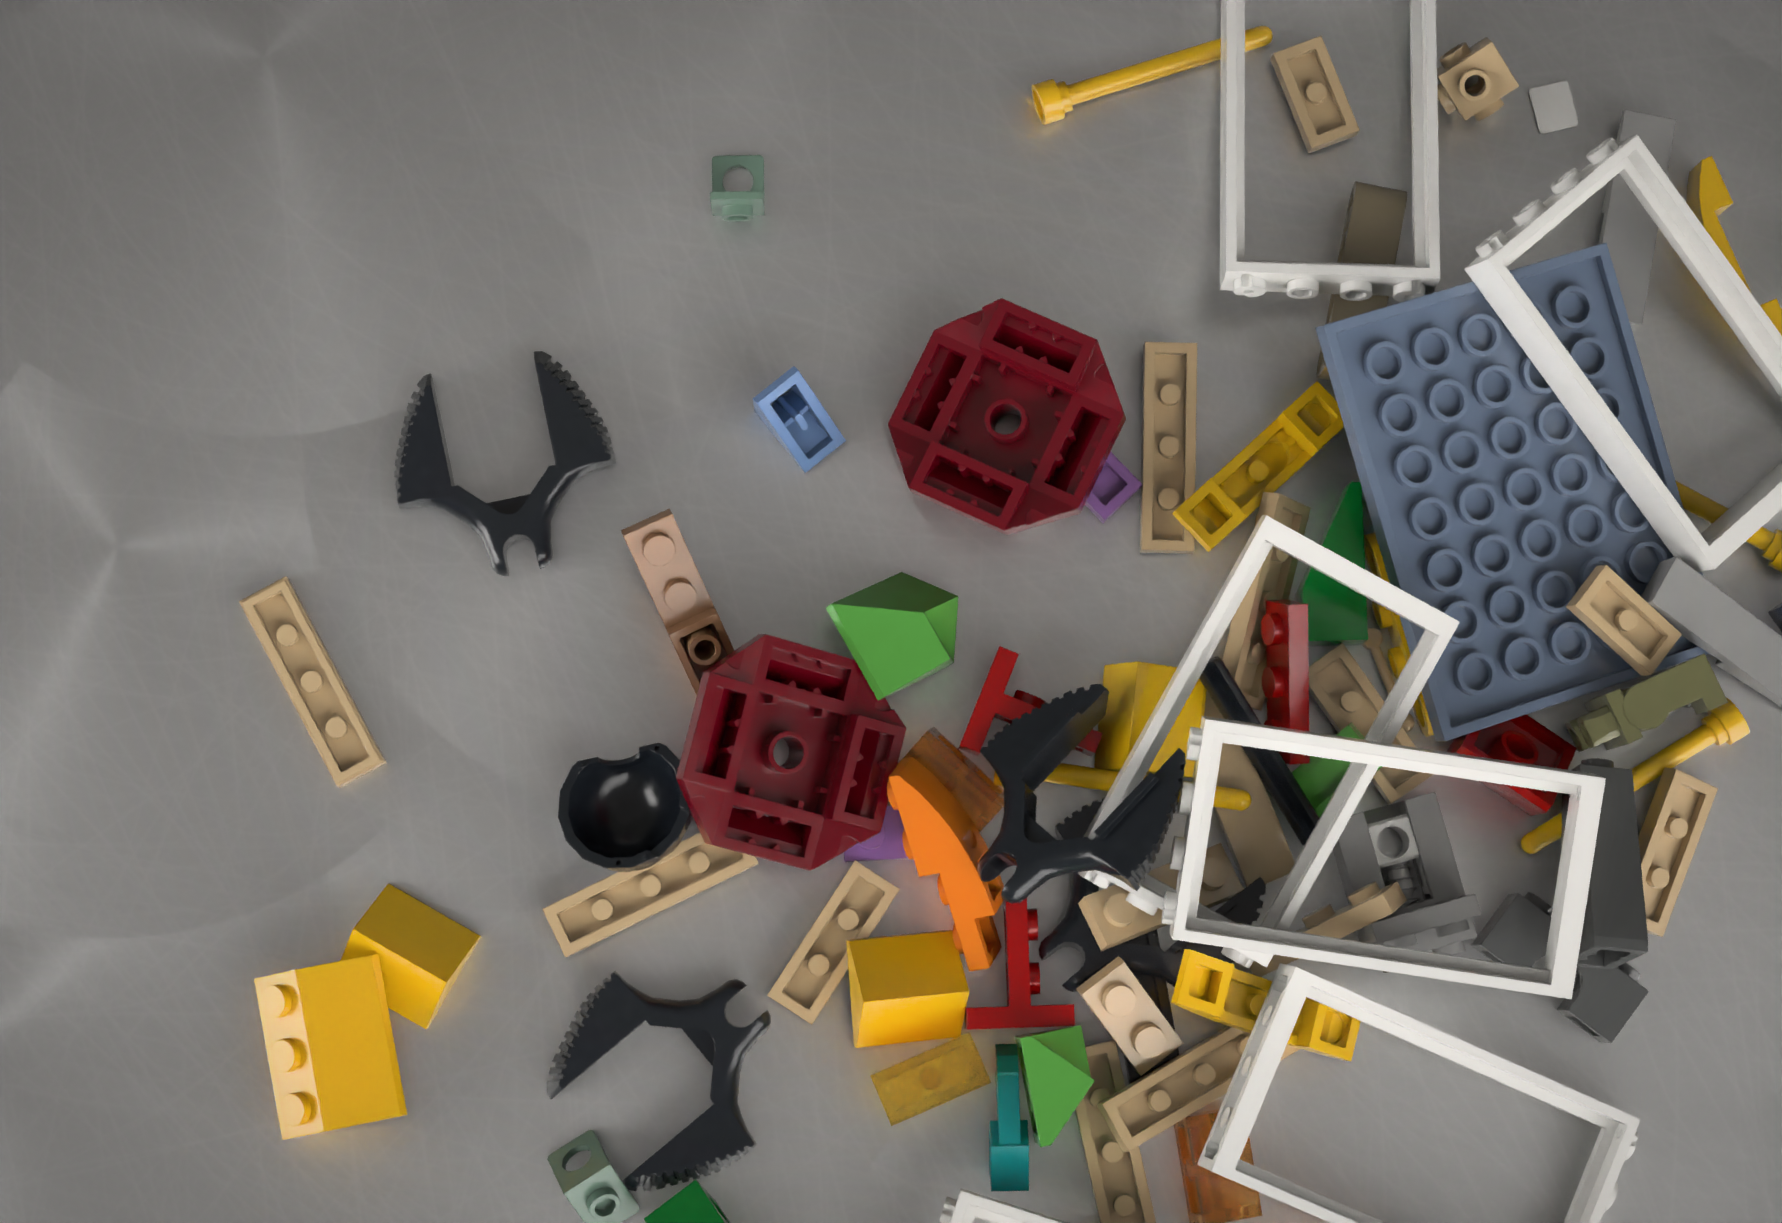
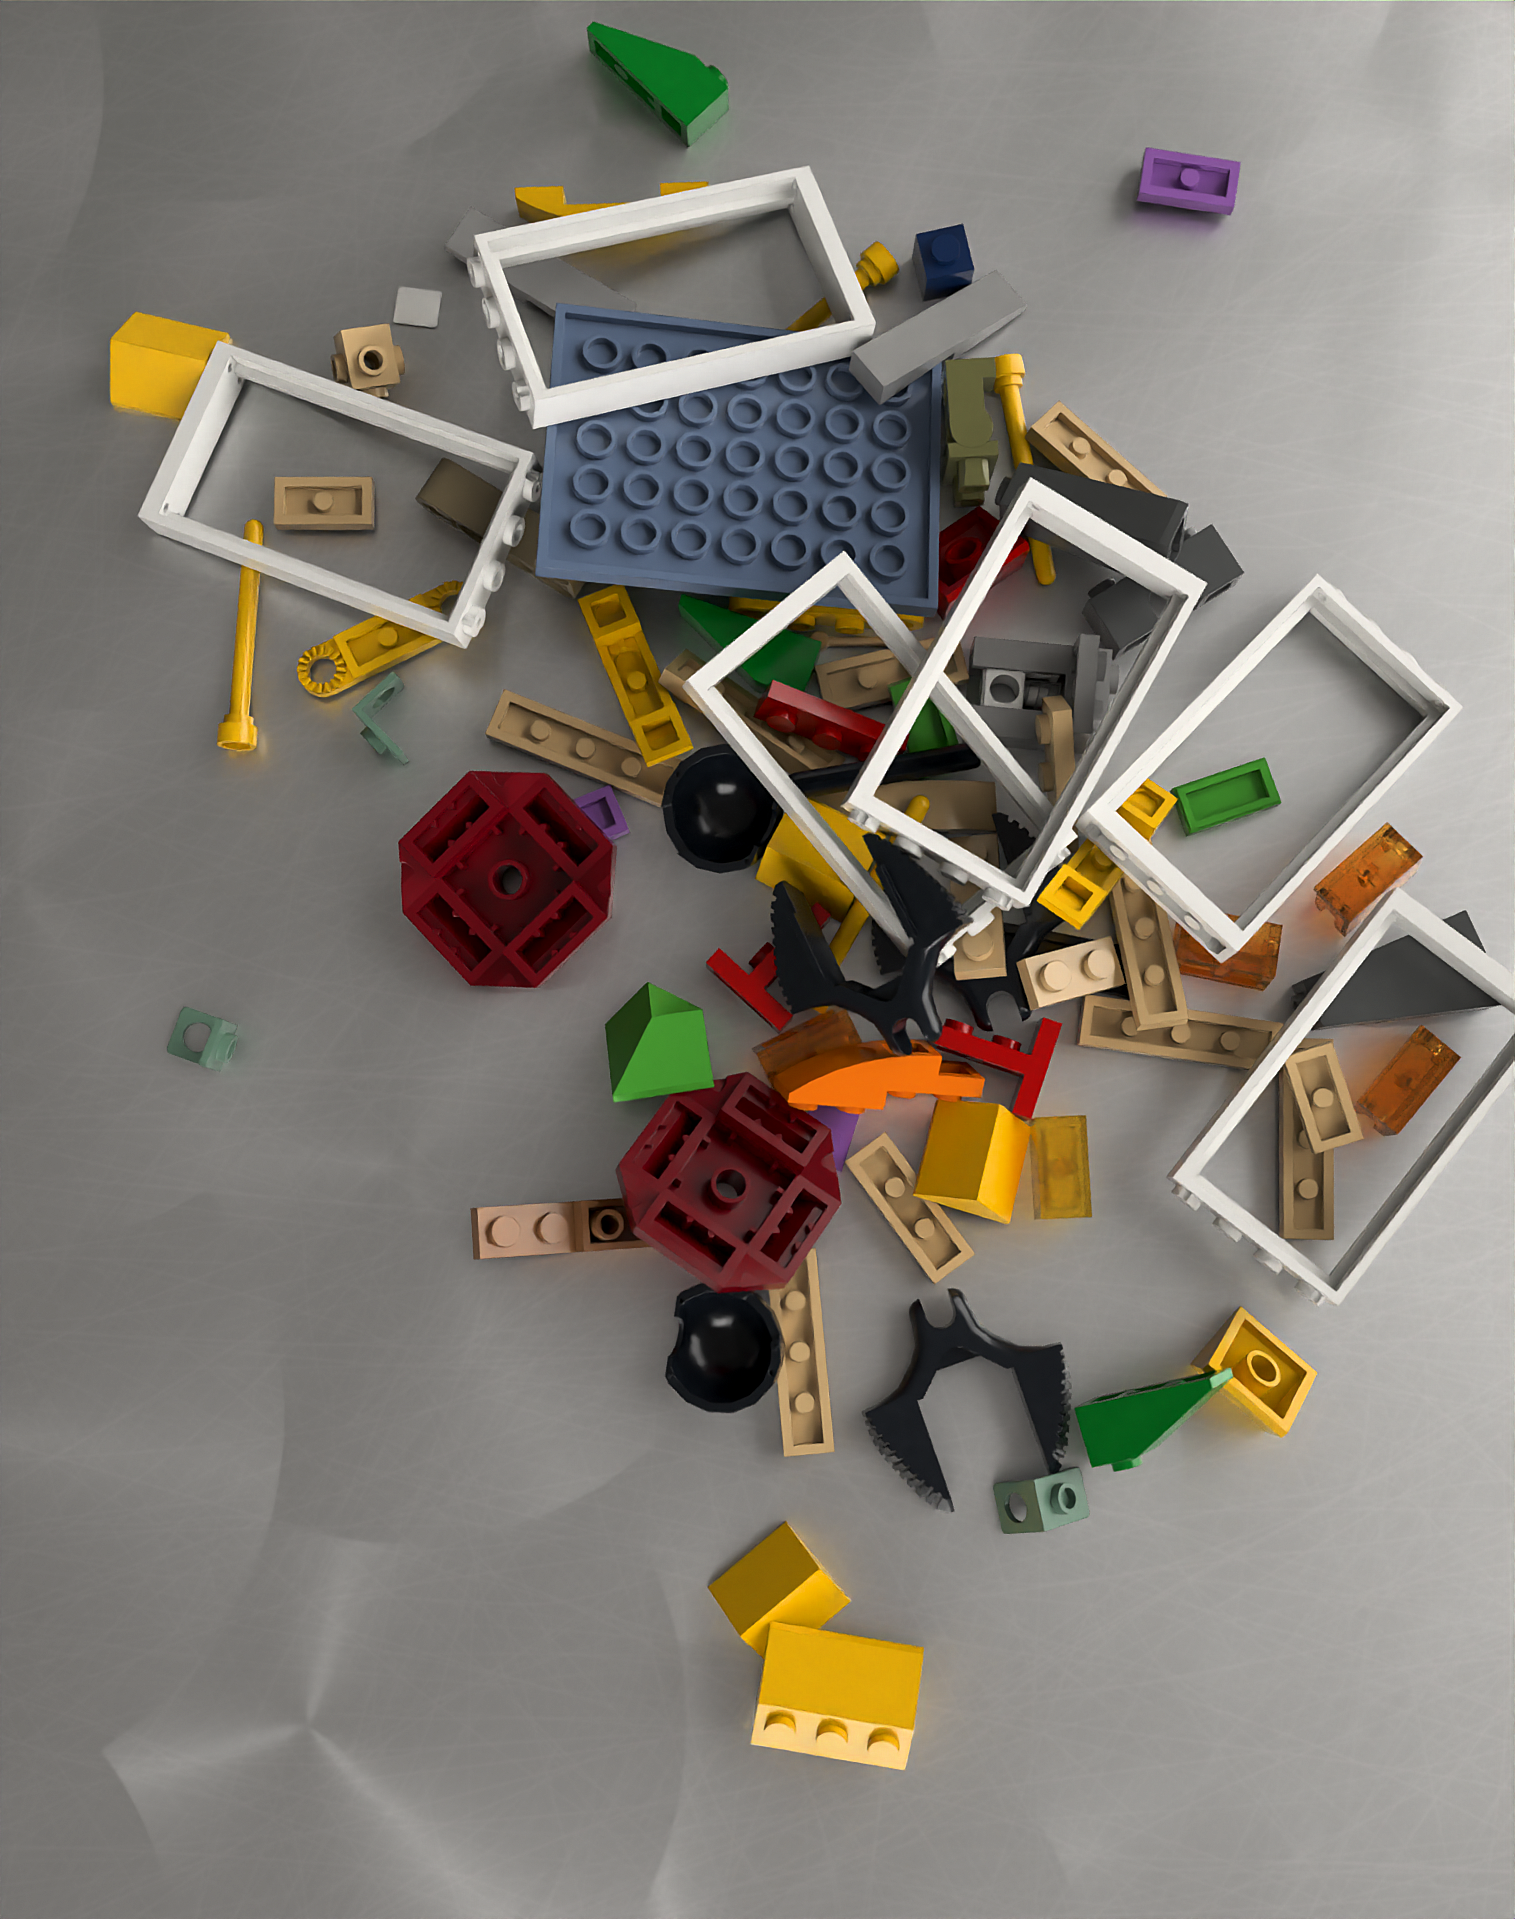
camera: 65 degrees left, 0 degrees up
tan tile [239,576,387,788] -> none
black piece [394,351,616,576] -> none
medium blue slope [752,366,846,473] -> none
teal piece [989,1044,1029,1192] -> none
bright green slope [1015,1025,1095,1147] -> none
tan plate [1566,565,1682,676] -> none
none -> yellow plate [296,580,463,697]
none -> sand green bracket [352,671,409,765]
none -> black cylinder [661,743,784,874]
none -> bright green tile [1170,757,1282,837]

